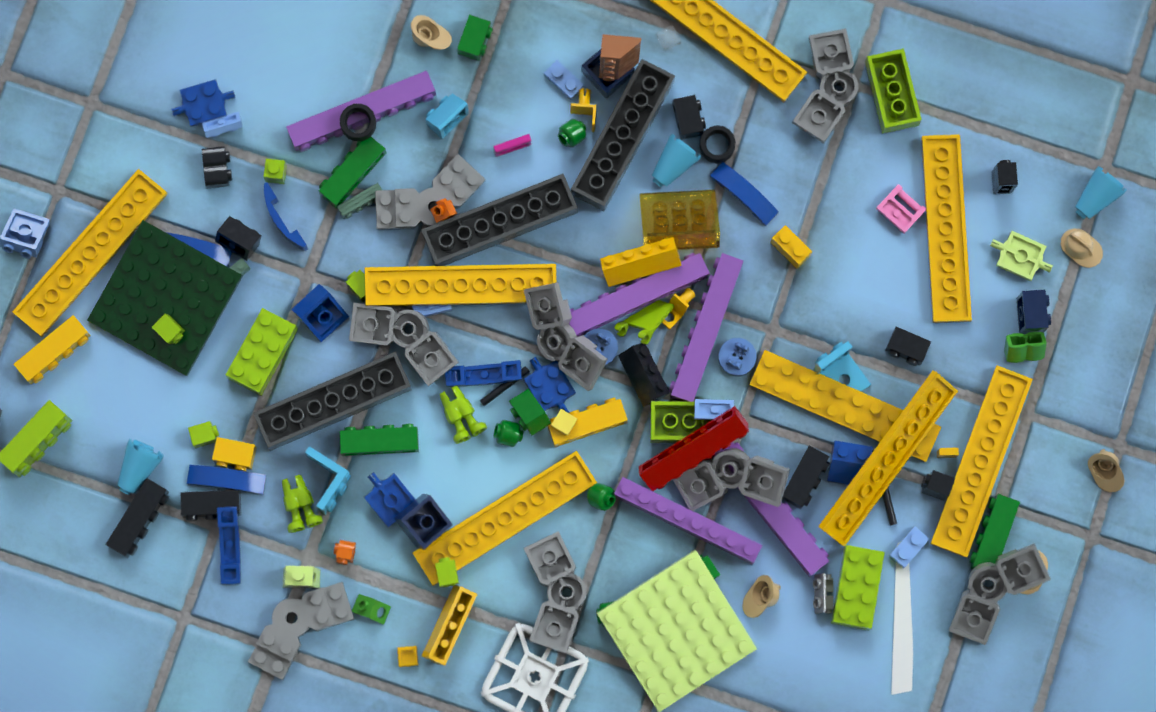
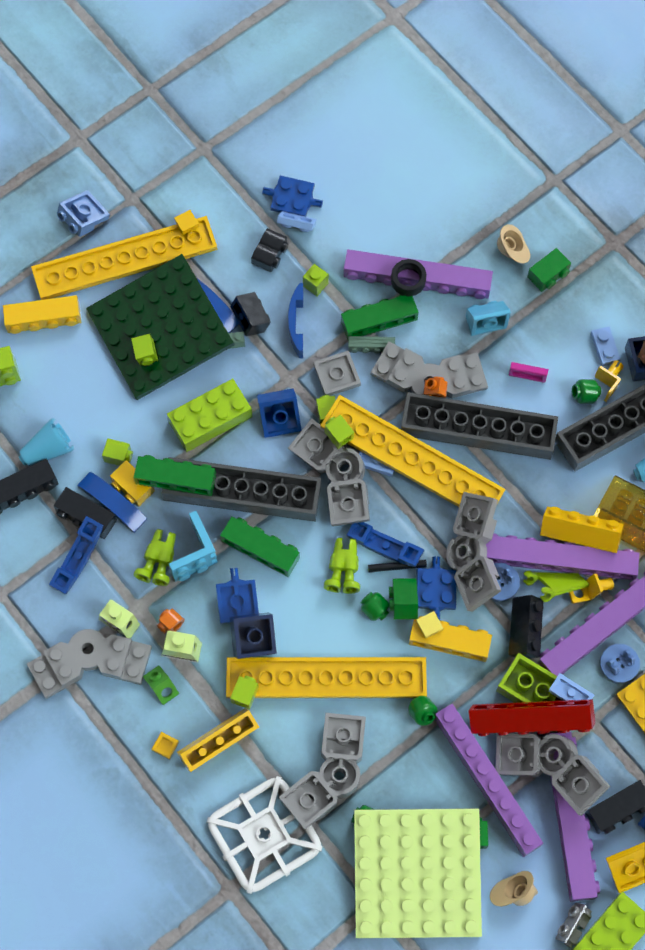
camera: 35 degrees right, 10 degrees down
none -> green brick [133,455,216,496]
none -> yellowish green torso [161,631,202,663]
none -> yellow tile [174,210,199,234]
none -> light grey plate [313,351,361,396]
none -> lime brick [324,415,355,449]

